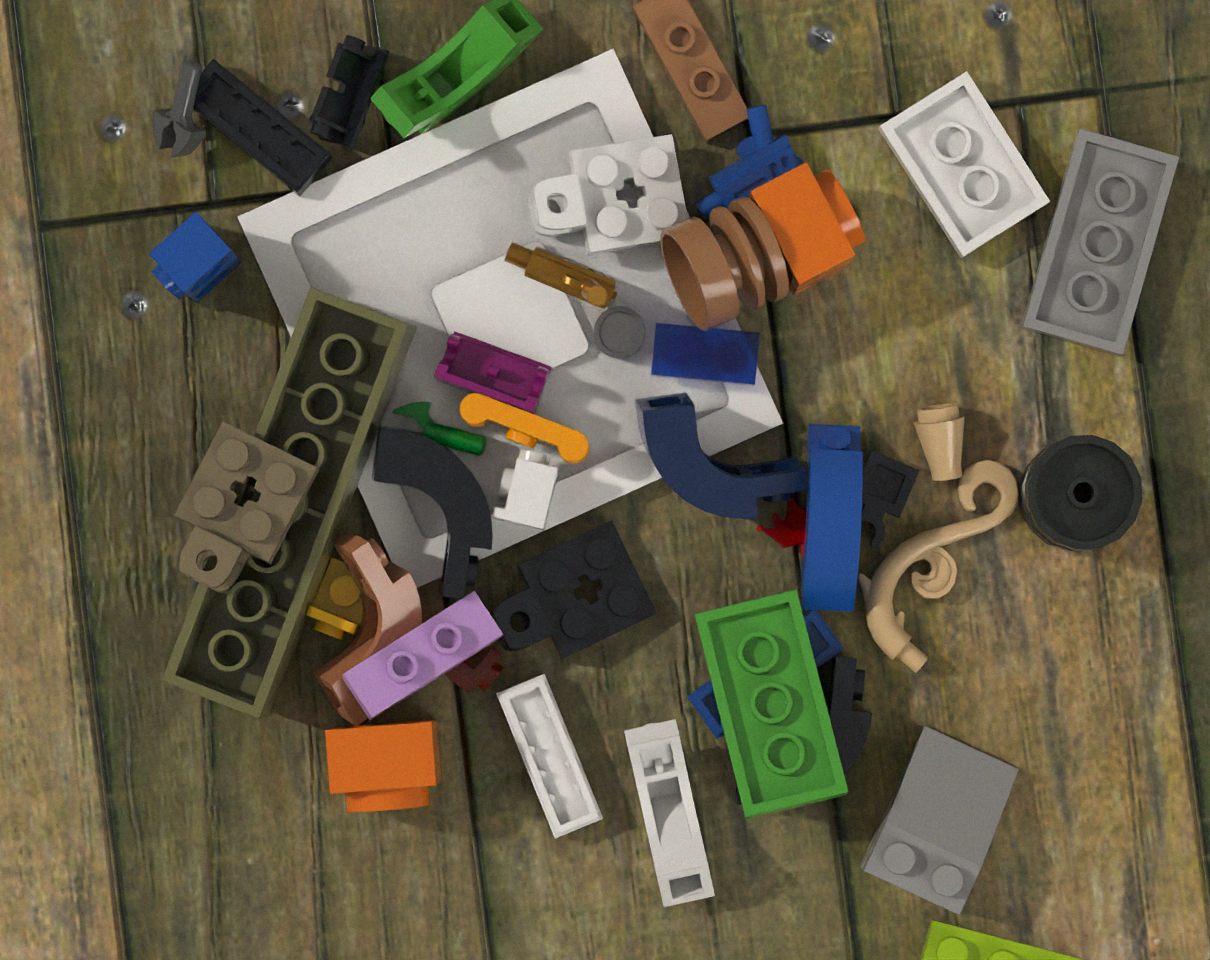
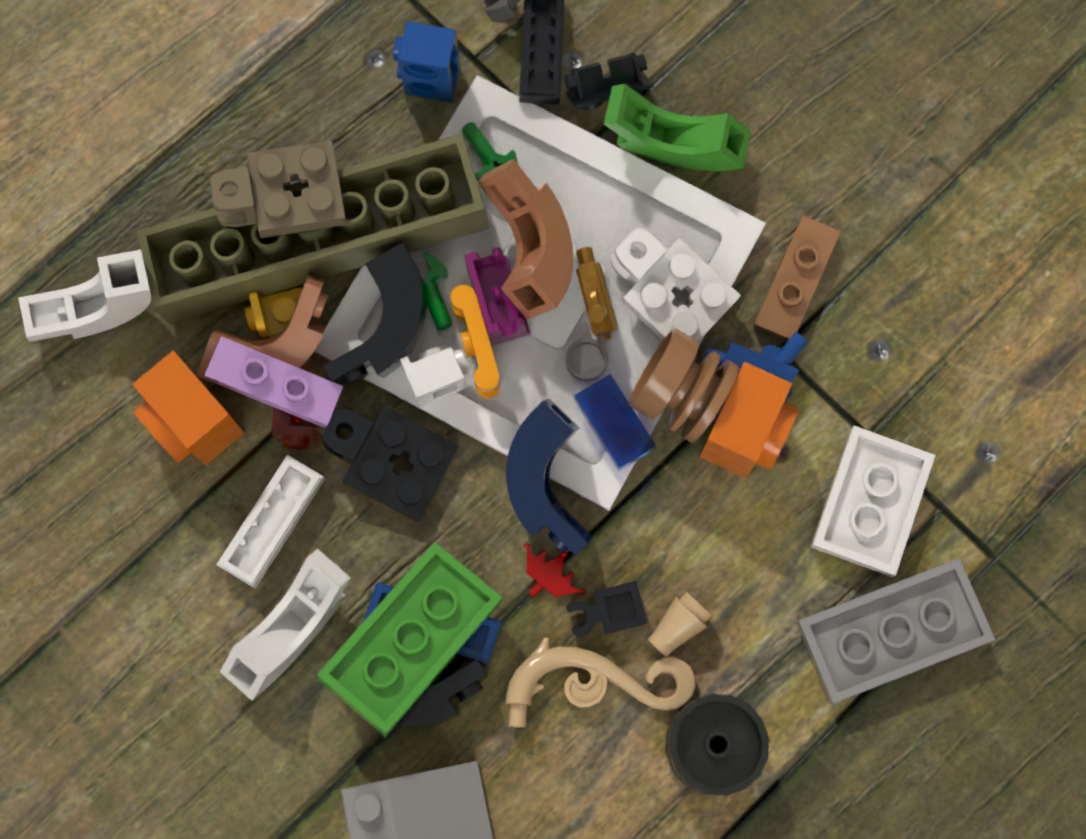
camera: 50 degrees right, 10 degrees down
blue arch [801,424,863,612] -> none
none -> white arch [18,249,151,342]
none -> green bar [461,122,518,182]
none -> nougat arch [478,159,573,320]

